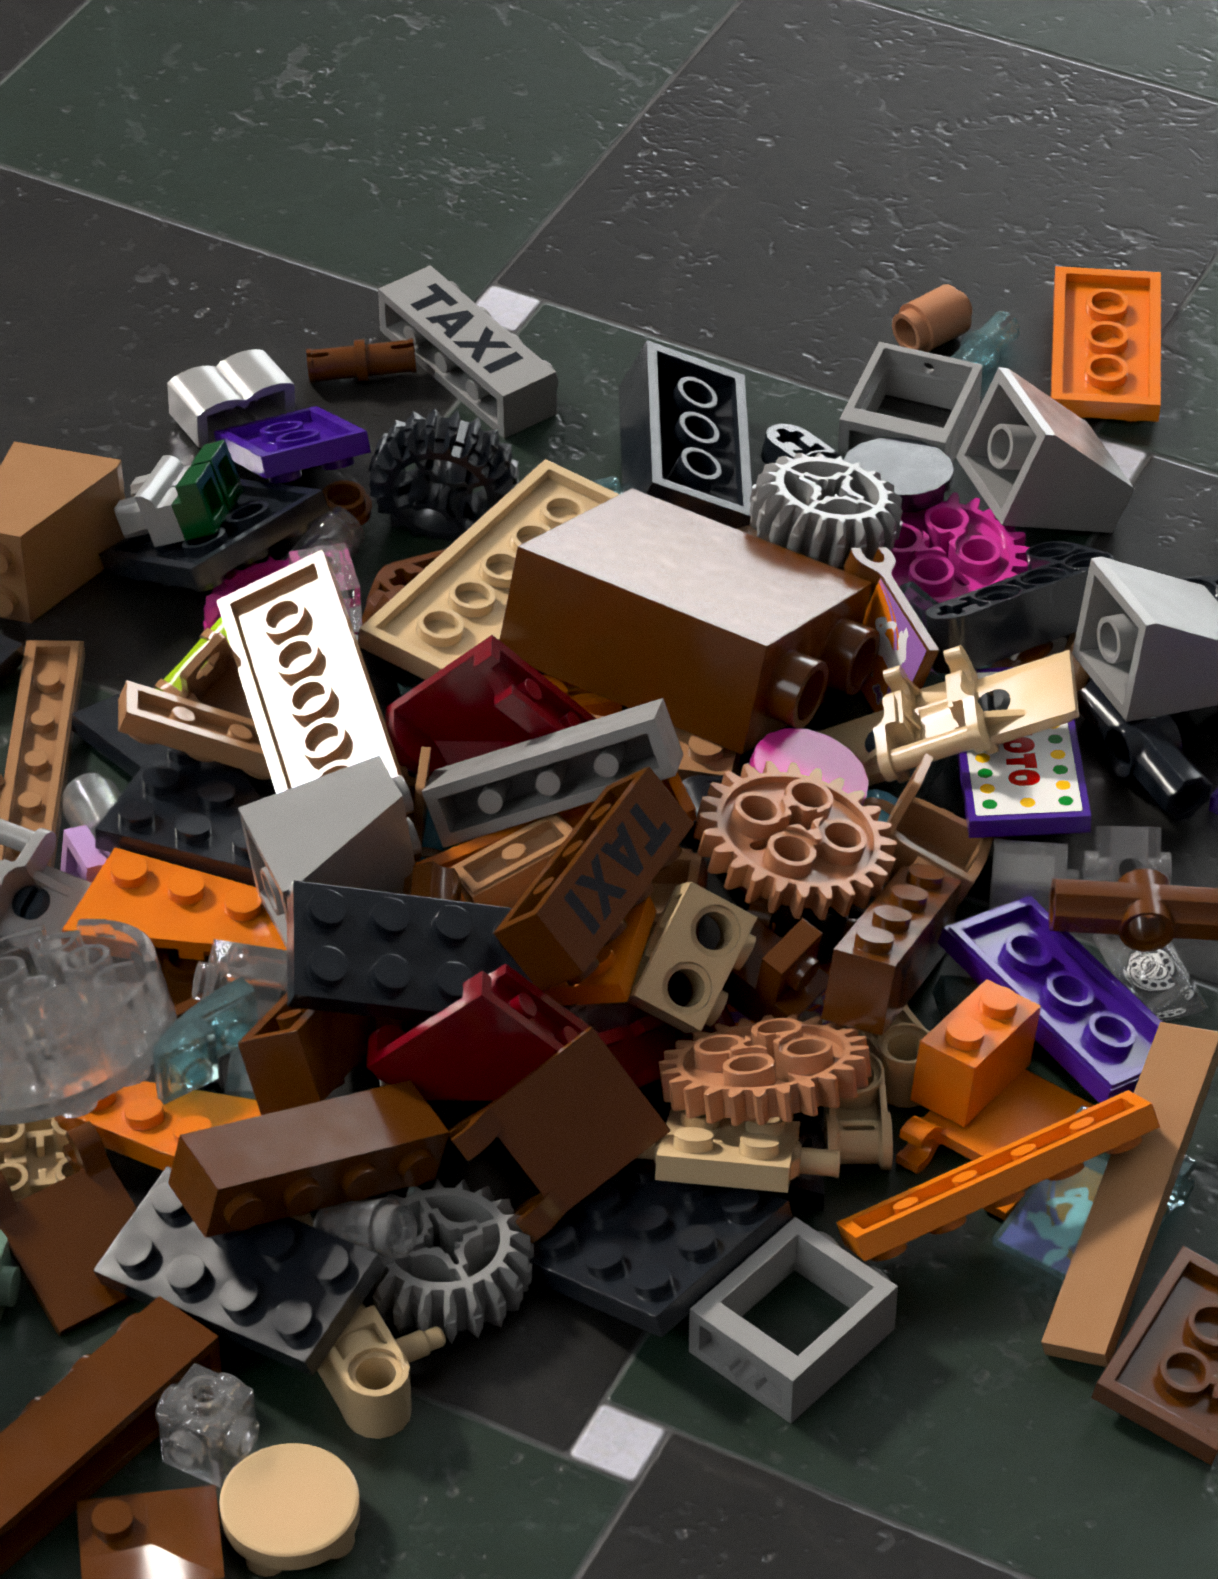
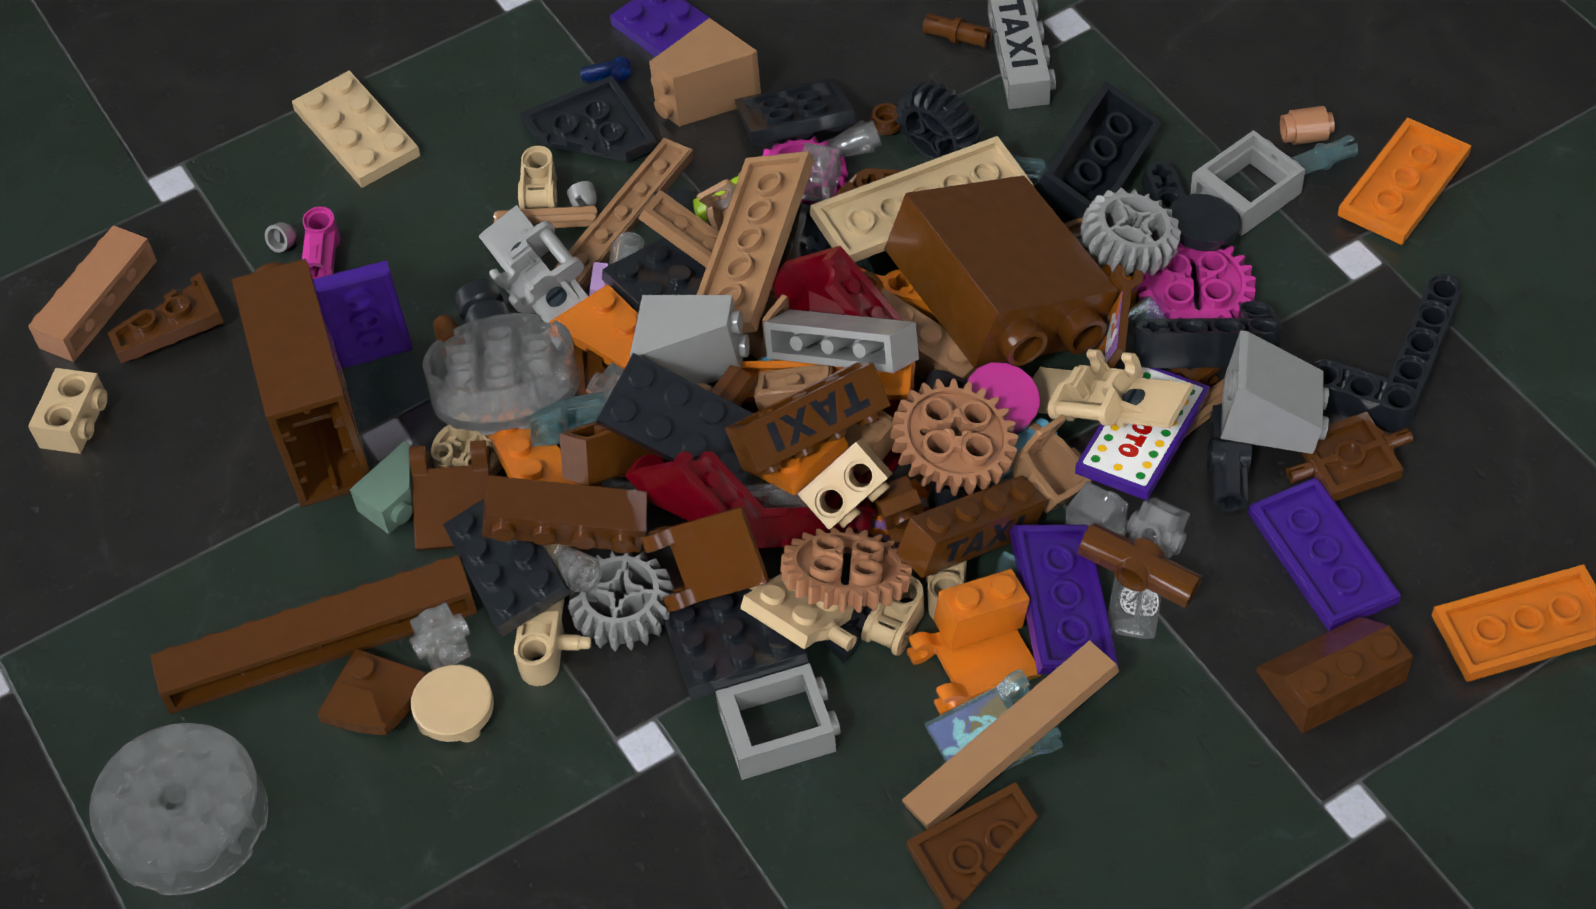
camera: 35 degrees right, 10 degrees up
hips [114,439,244,547] -> none
light grey brick [167,349,295,448] -> none
dark purple plate [214,406,371,483] -> none
orange plate [836,1090,1160,1262] -> none
light grey slope [956,367,1135,533] -> none

